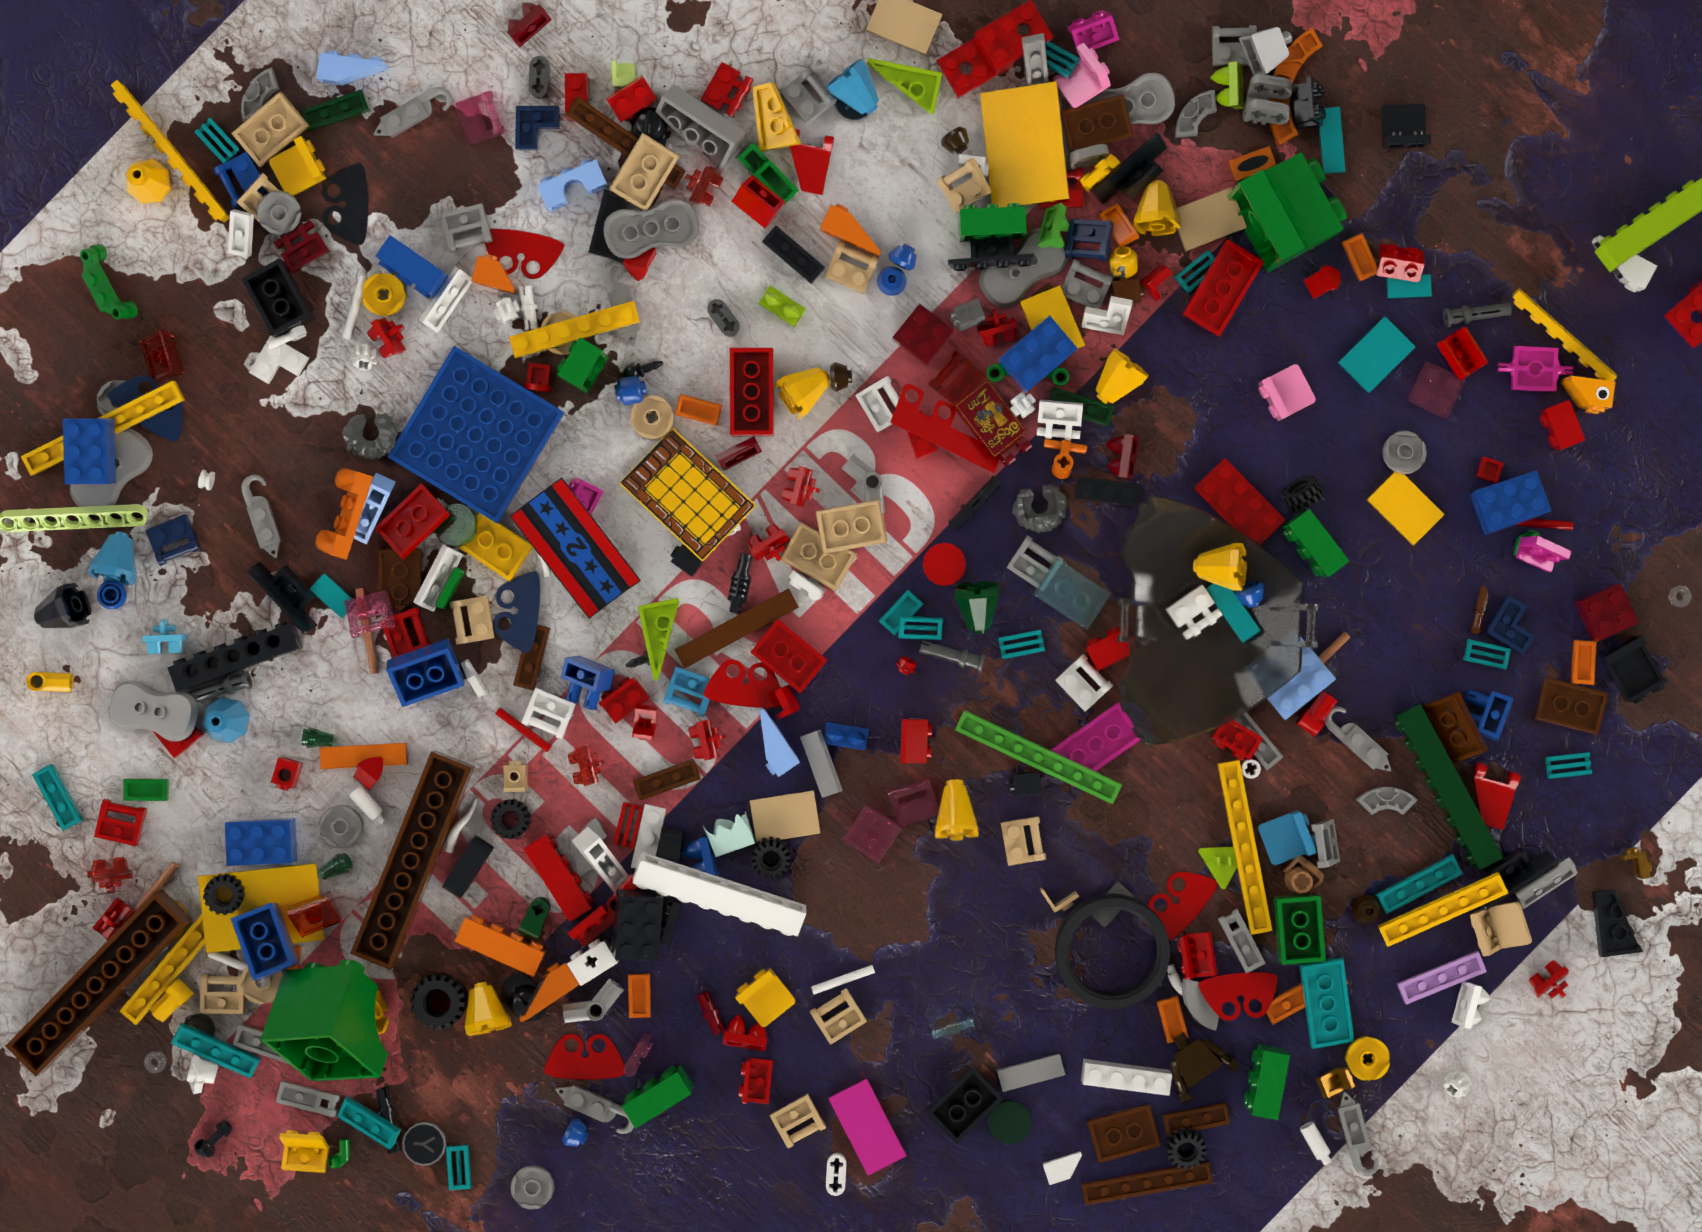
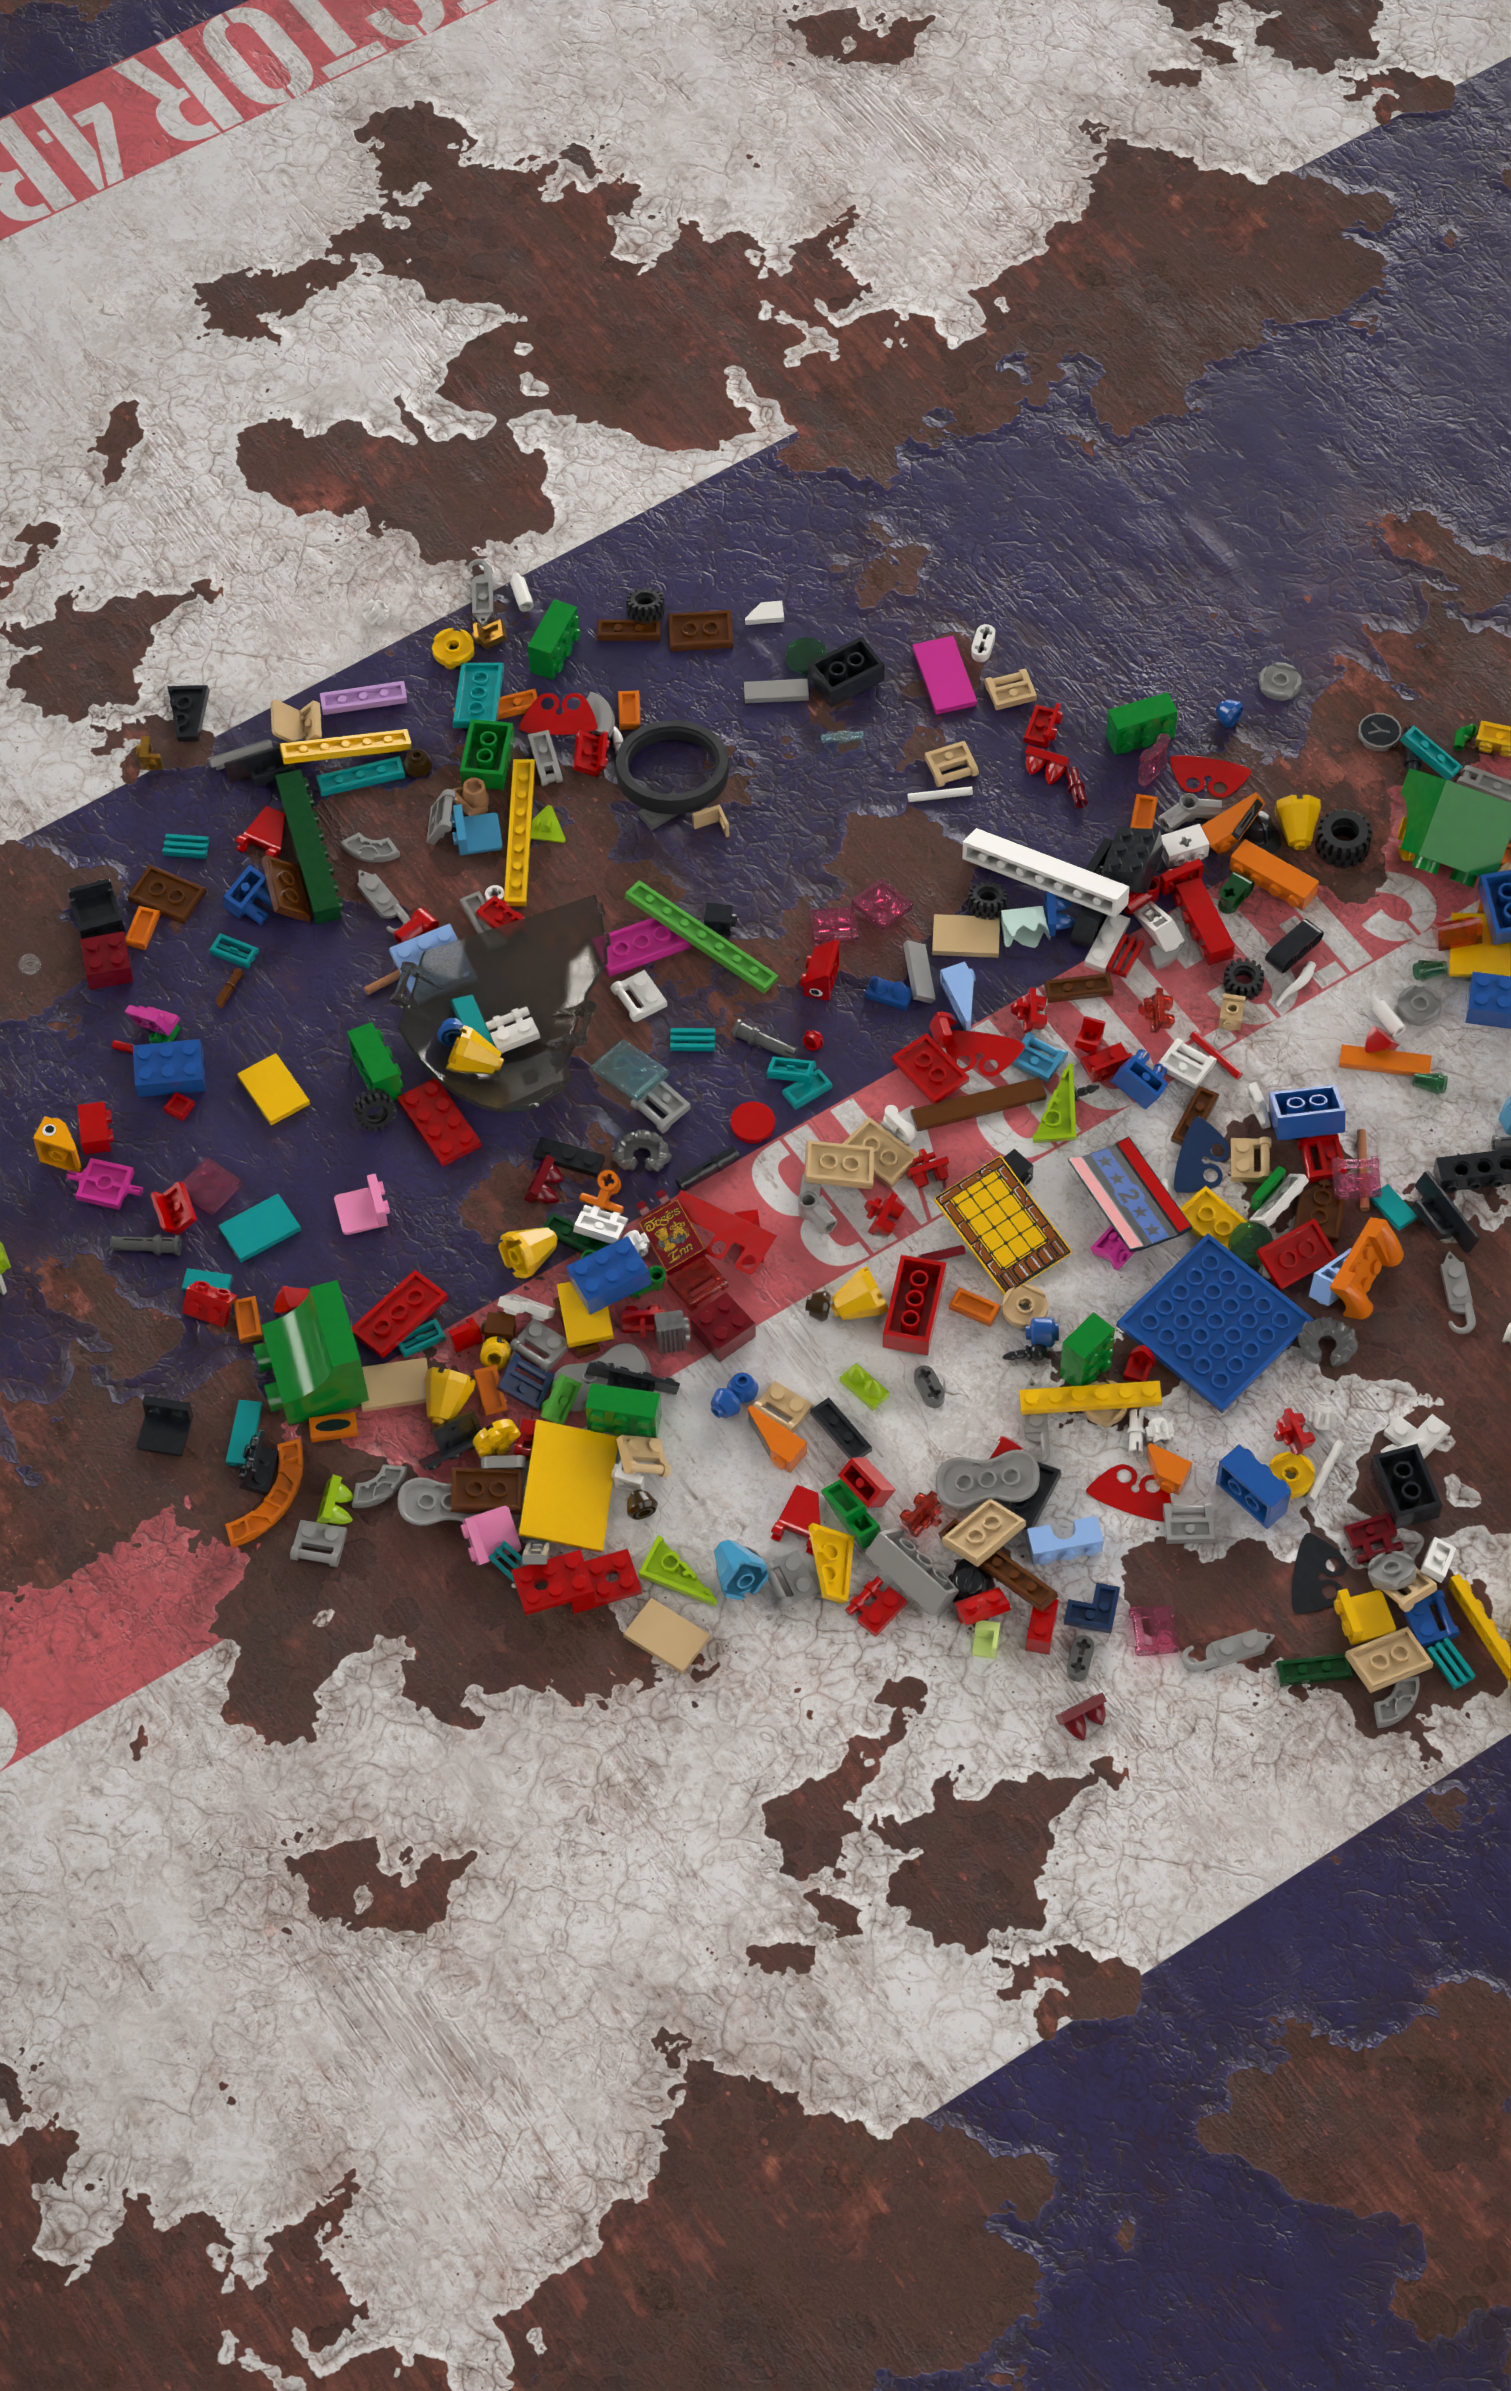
camera: 165 degrees left, 30 degrees down
red brick [271,756,303,791] -> none
light blue slope [316,50,388,86] -> none
reddish brown brick [350,750,475,970] -> none
white plate [419,266,472,333] -> none
teal tile [446,1144,472,1190] -> none
light grey plate [555,1084,634,1134] -> none
black hinge [727,553,752,614] -> none
yellow bracket [735,968,795,1027] -> none
white plate [855,376,899,433] -> none
yellow cone [935,780,979,841] -> none
dark green cone [954,581,999,634] -> none
tan plate [1000,816,1046,866] -> none
dark pink bracket [1067,10,1119,55] -> none
white brick [1081,1059,1172,1096] -> none
reddish brown tile [1081,1160,1213,1206] -> none
red brick [1085,626,1136,671] -> none
red piece [1148,872,1217,941] -> none
dark brown torso [1170,1032,1239,1103] -> none
torso [1239,27,1292,76] -> none
light grey piece [1242,74,1293,125] -> none
light grey tile [1382,431,1427,474] -> none
white tile [1452,981,1491,1029] -> none
dark blue plate [1485,595,1535,655] -> none
yellow plate [1513,288,1617,381] -> none
red hips [1529,960,1569,999] -> none

